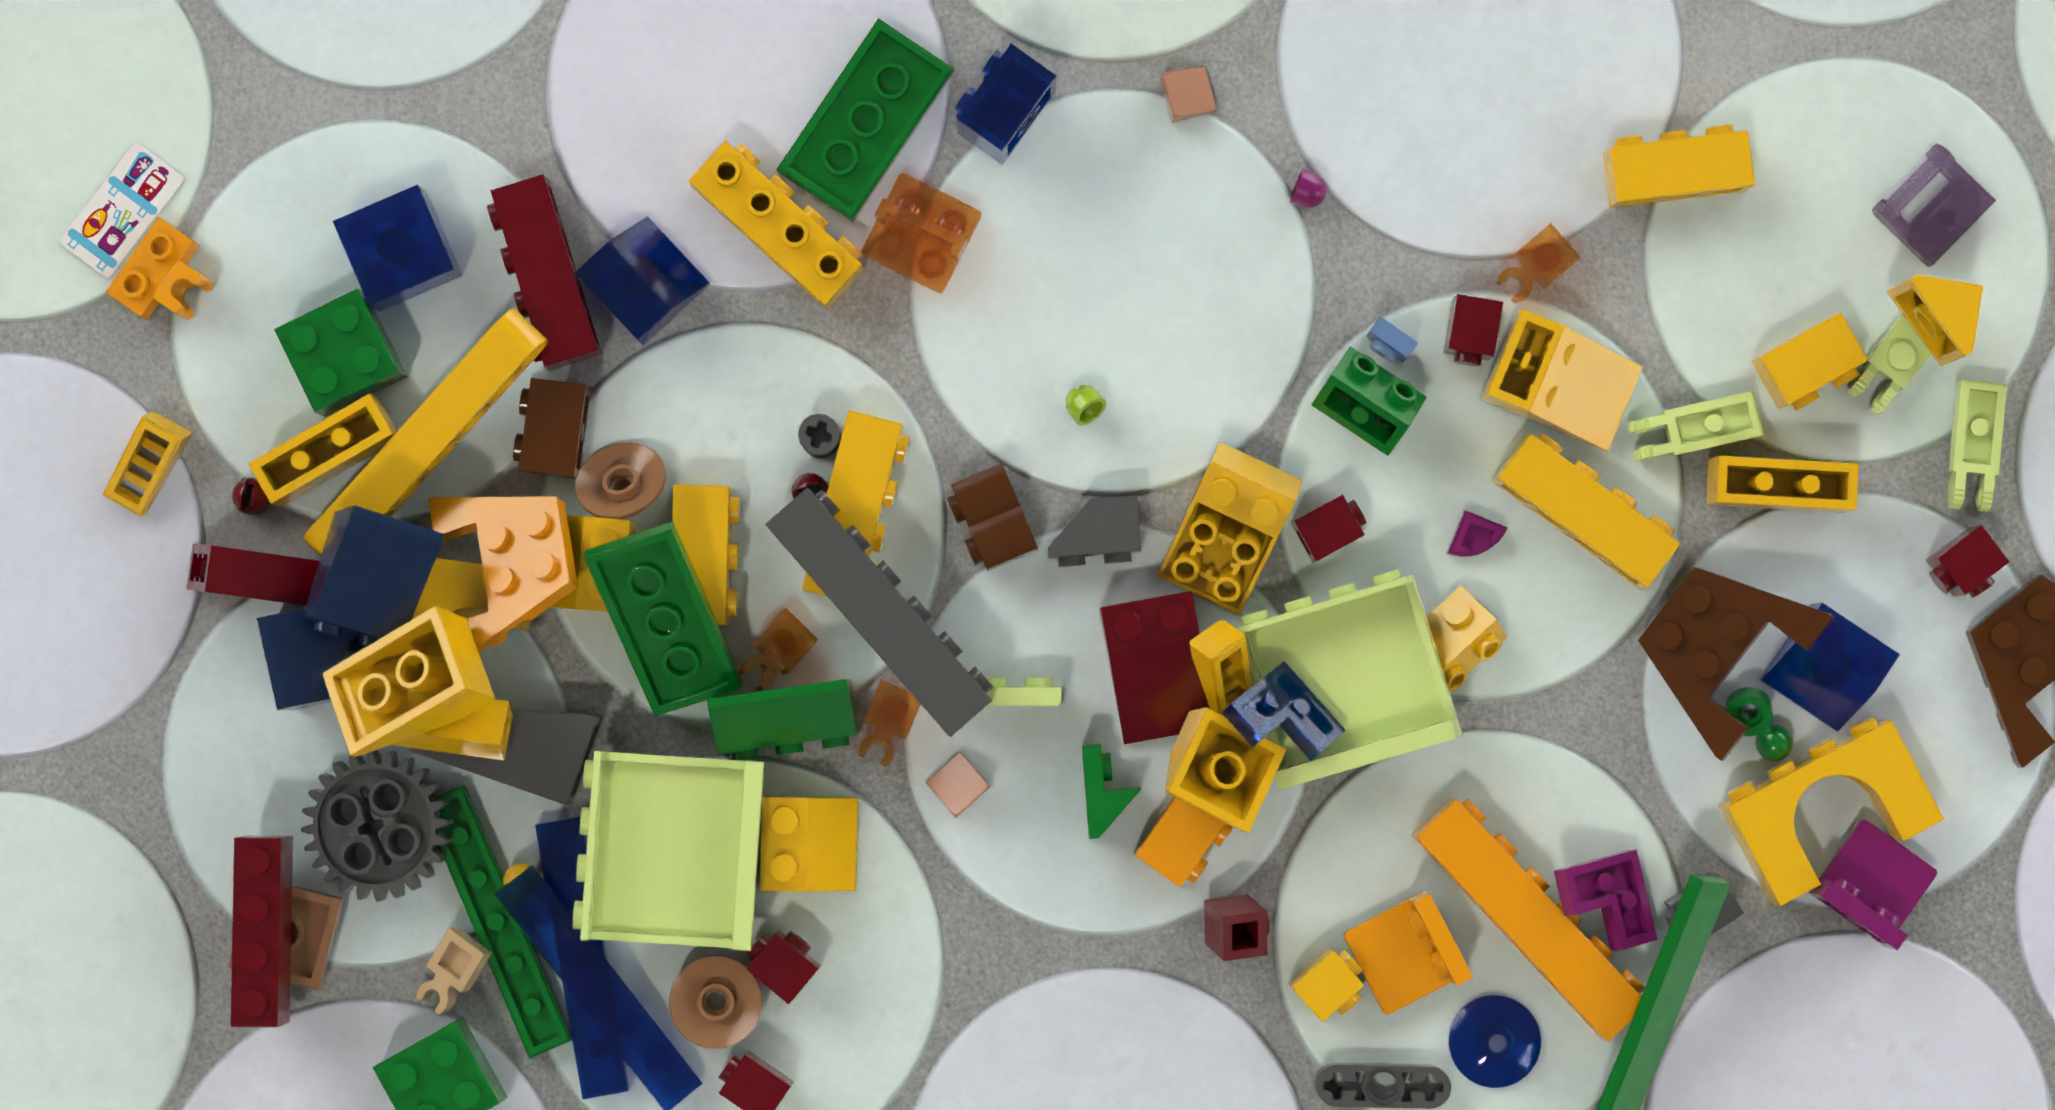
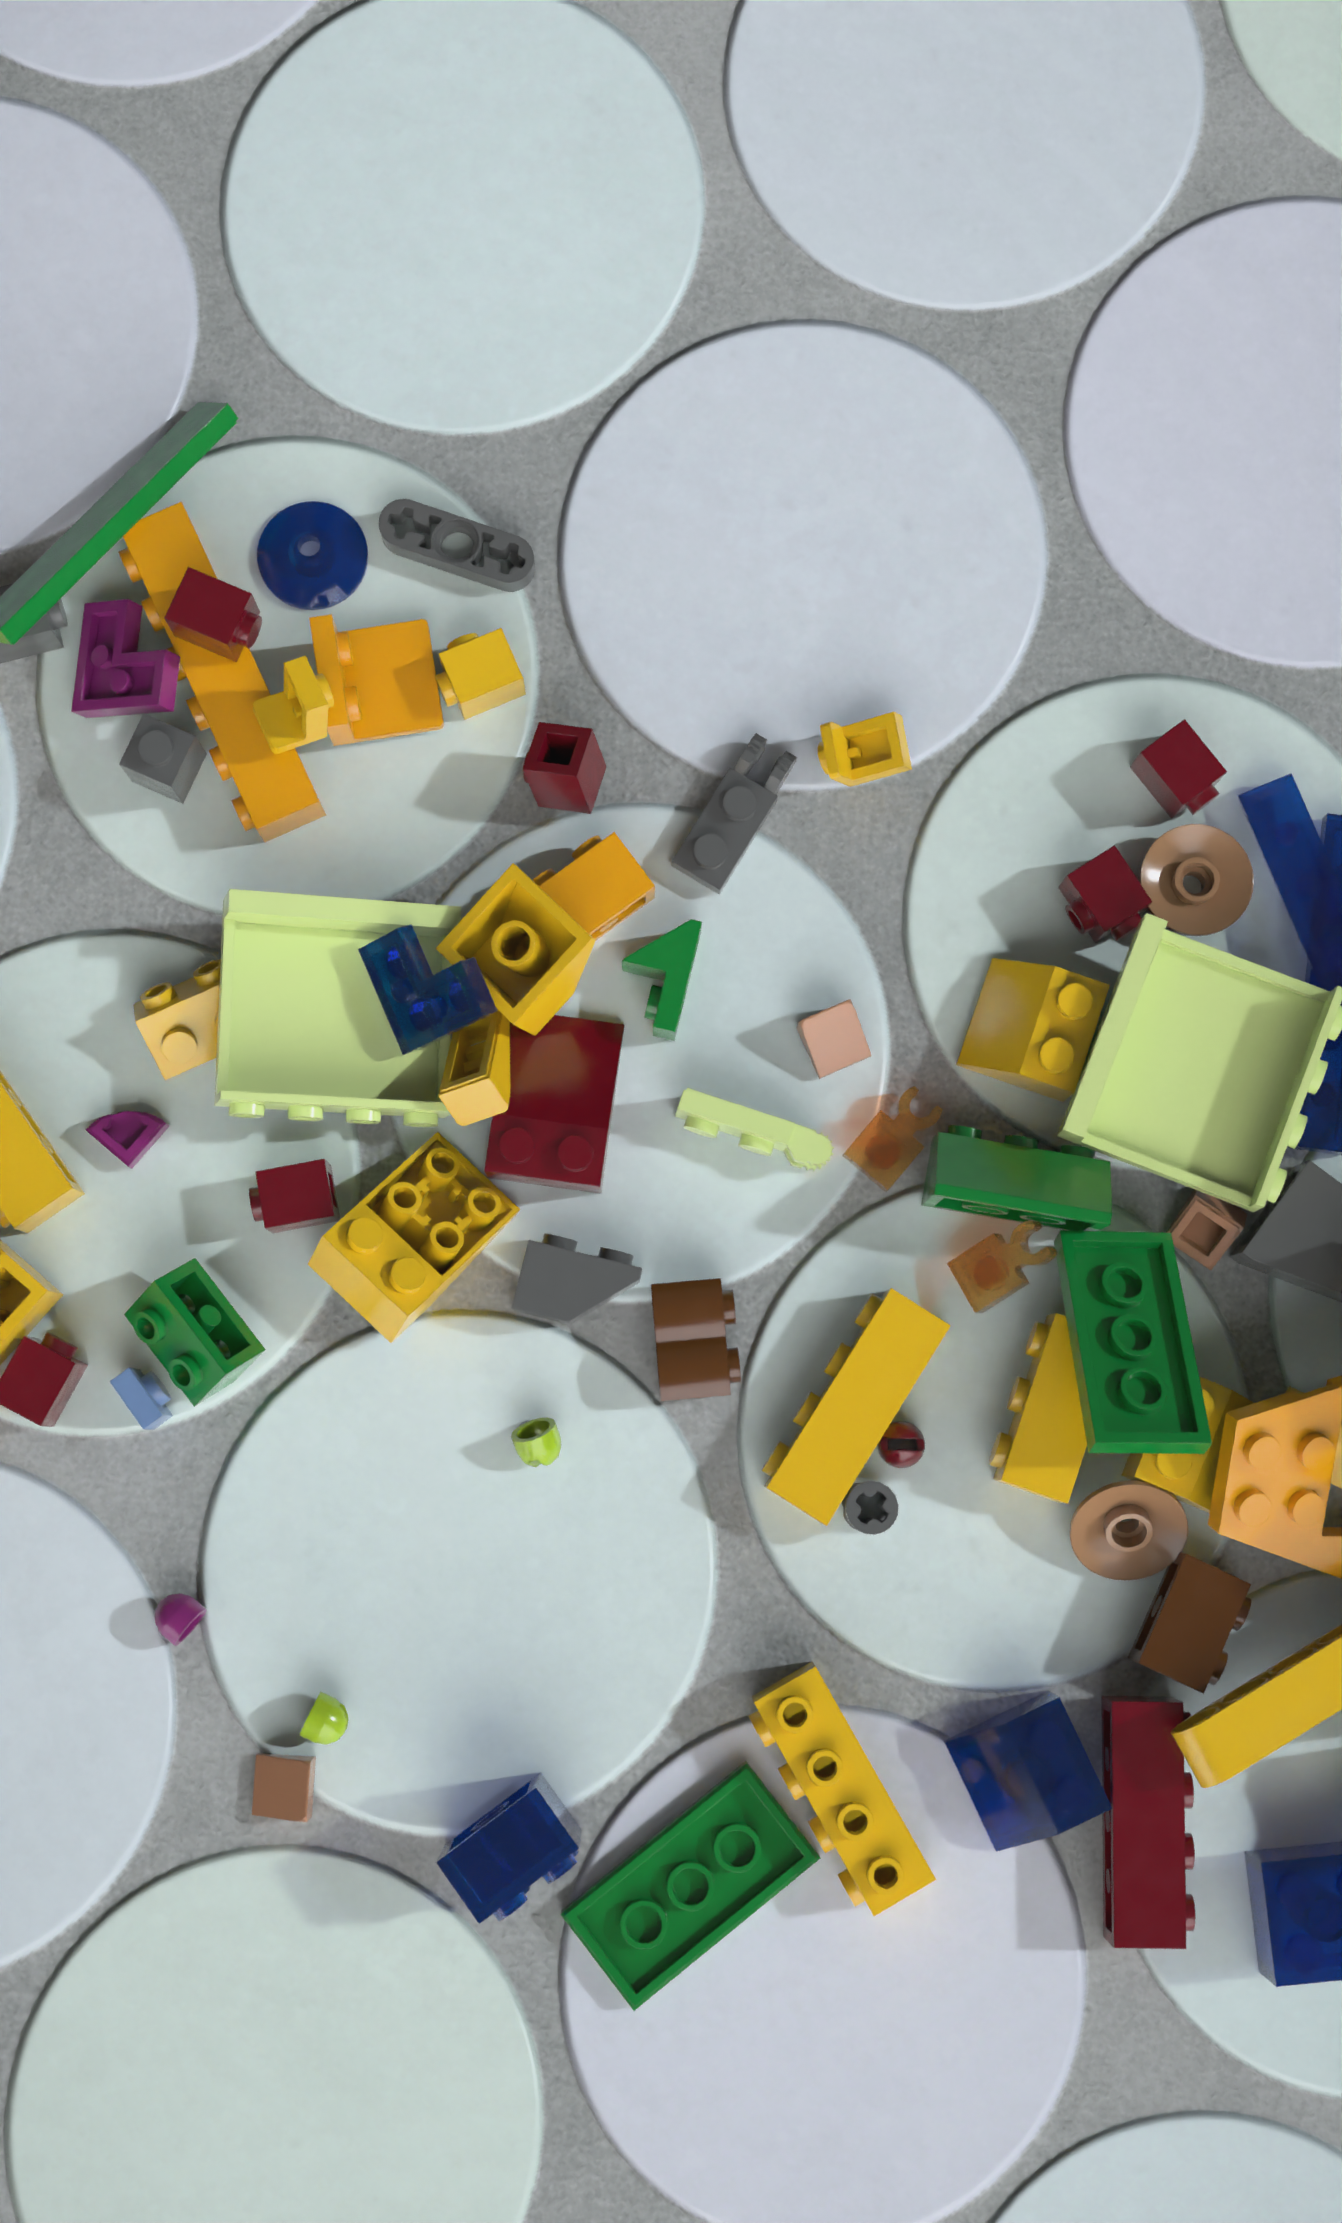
camera: 165 degrees left, 5 degrees down
dark grey brick [765,487,993,737] -> none
clear orange bracket [861,173,982,294] -> none
none -> dark grey brick [119,713,207,804]
none -> dark red brick [164,567,262,662]
none -> yellow bracket [253,655,334,754]
none -> lime hinge [299,1691,349,1745]
none -> dark grey hinge [671,733,797,894]
none -> yellow bracket [817,711,912,787]
none -> nougat slope [1166,1189,1247,1270]

